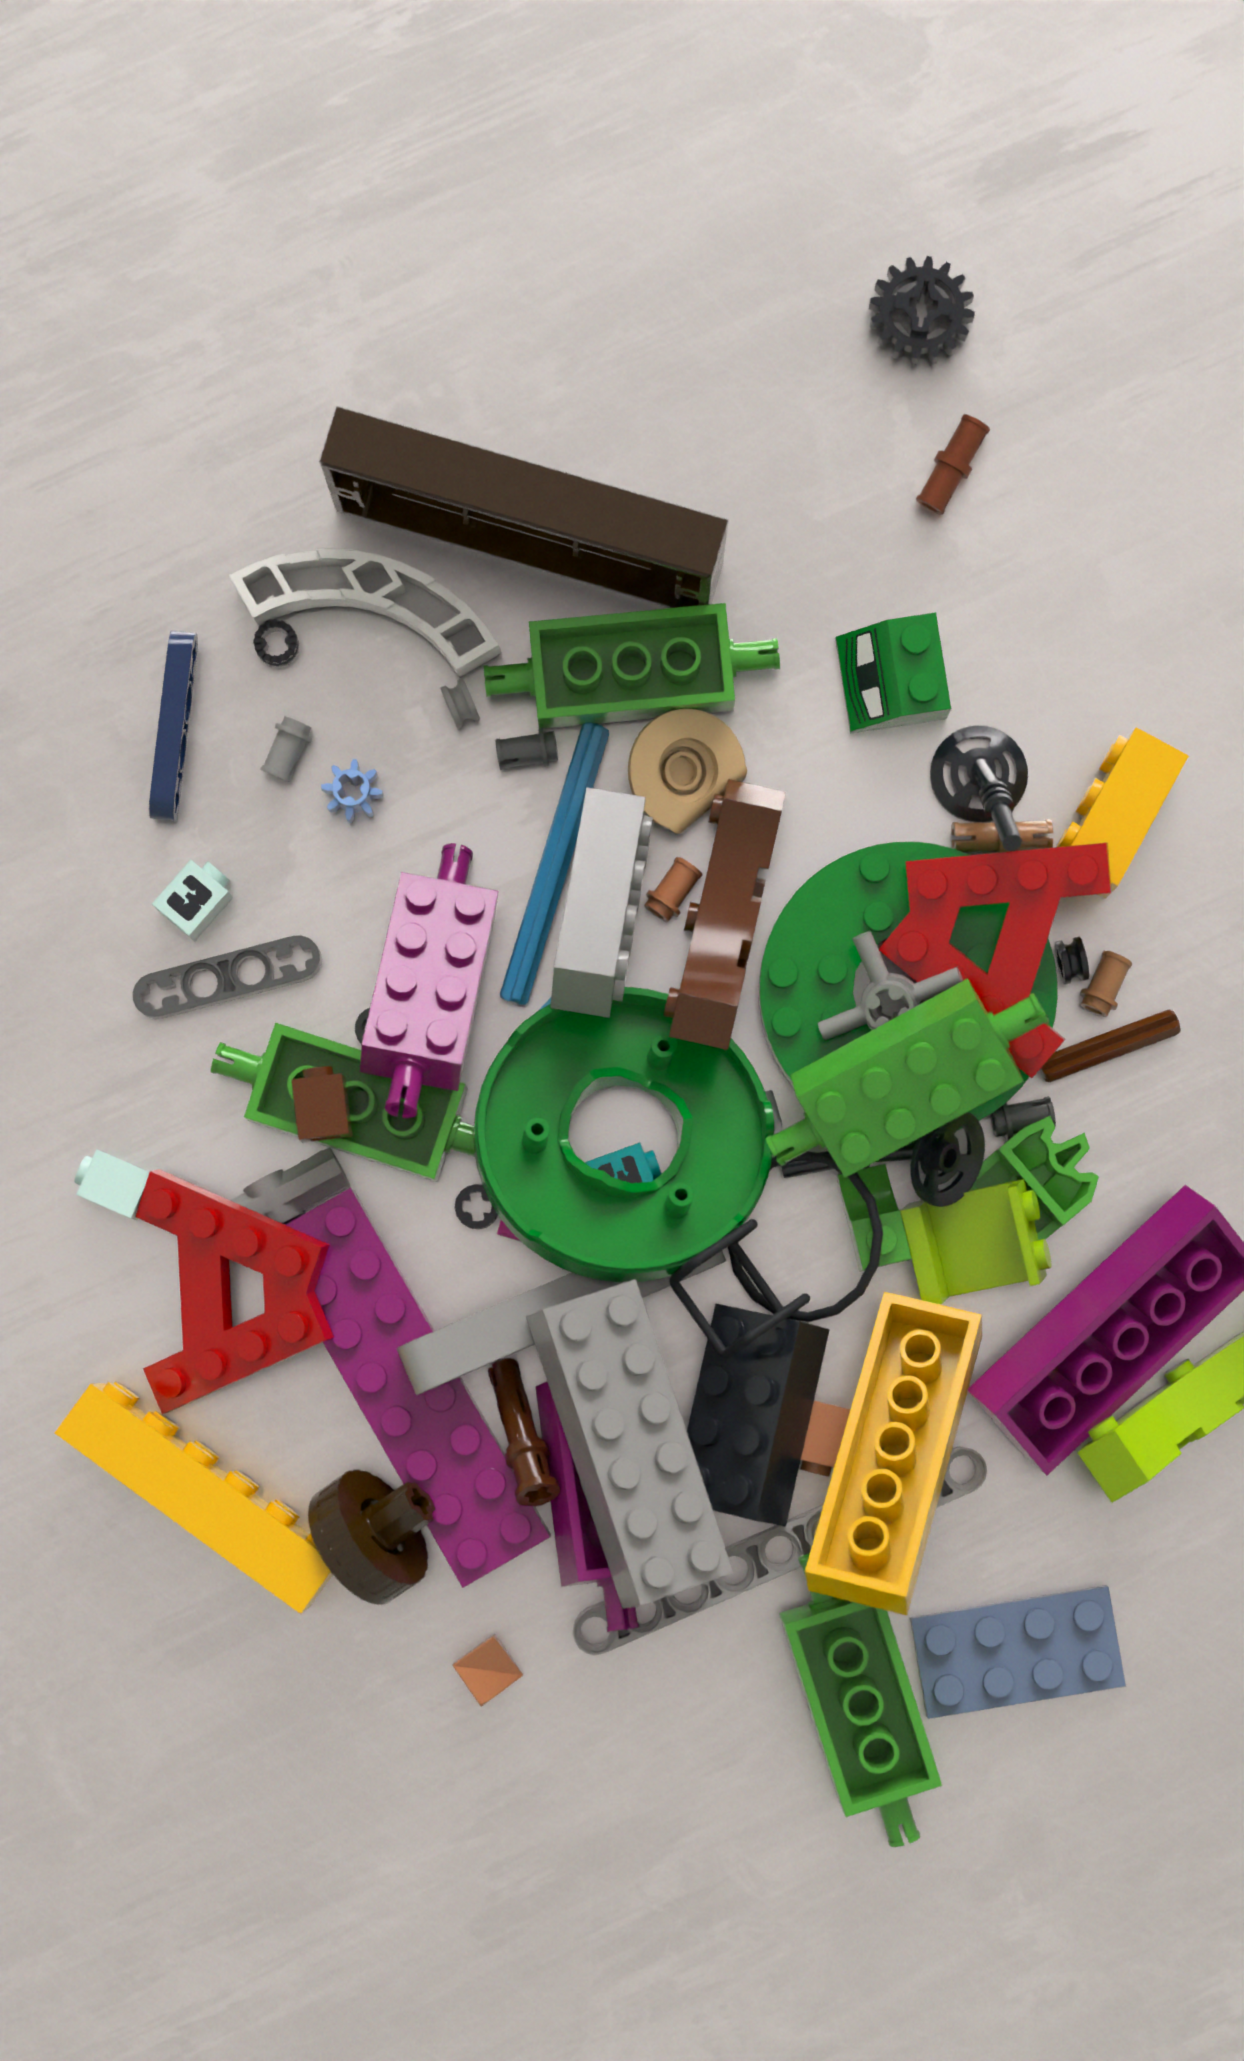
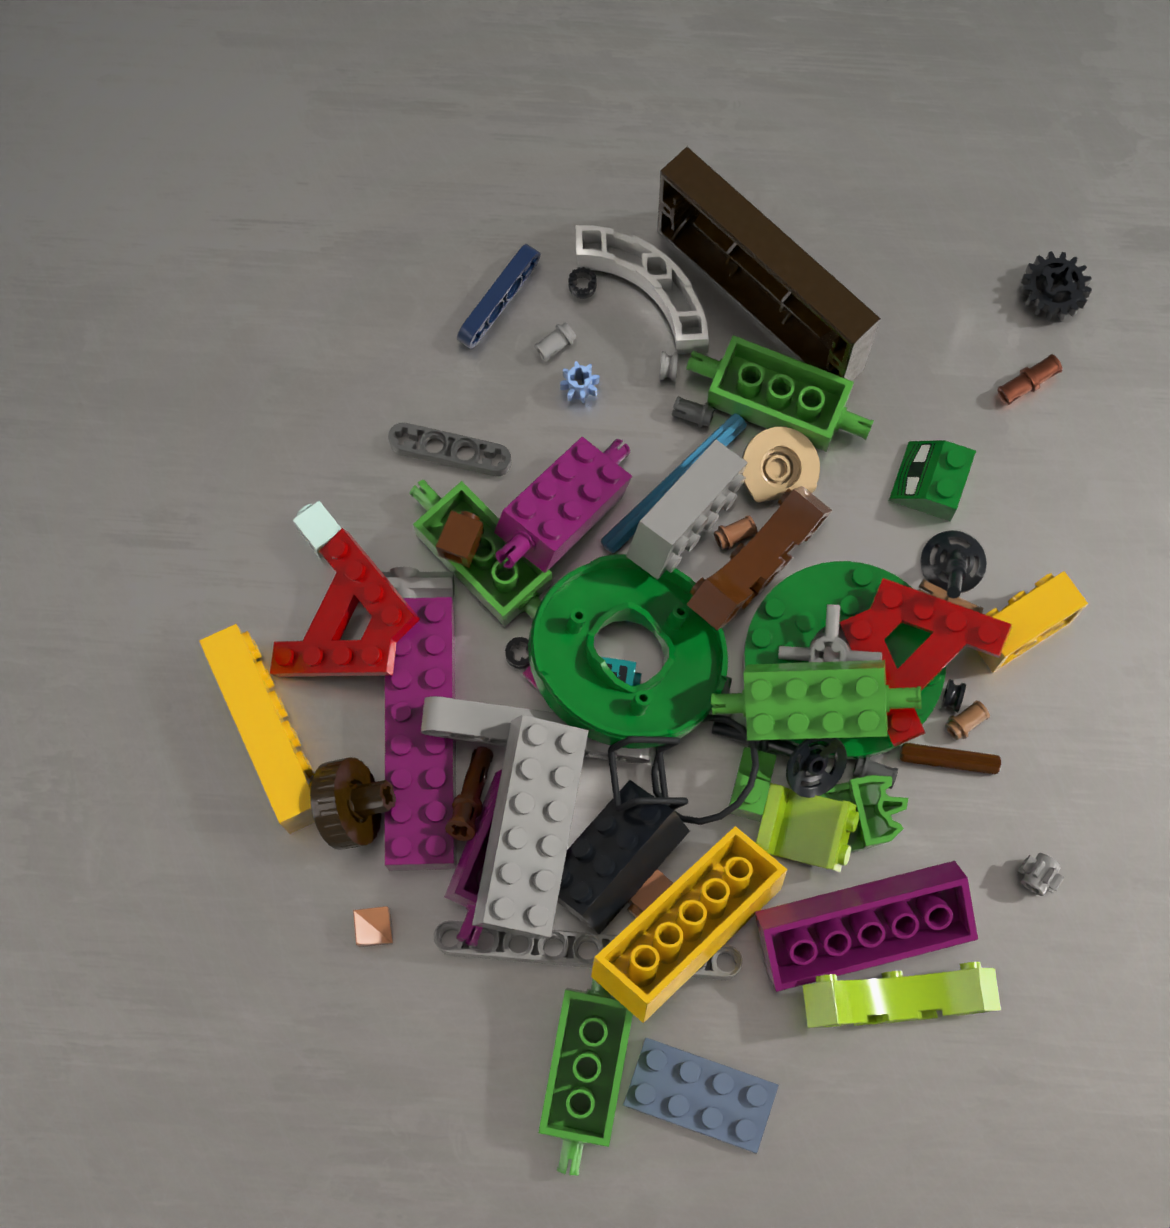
camera: 30 degrees right, 10 degrees down
light aqua brick [152,859,233,942] -> none

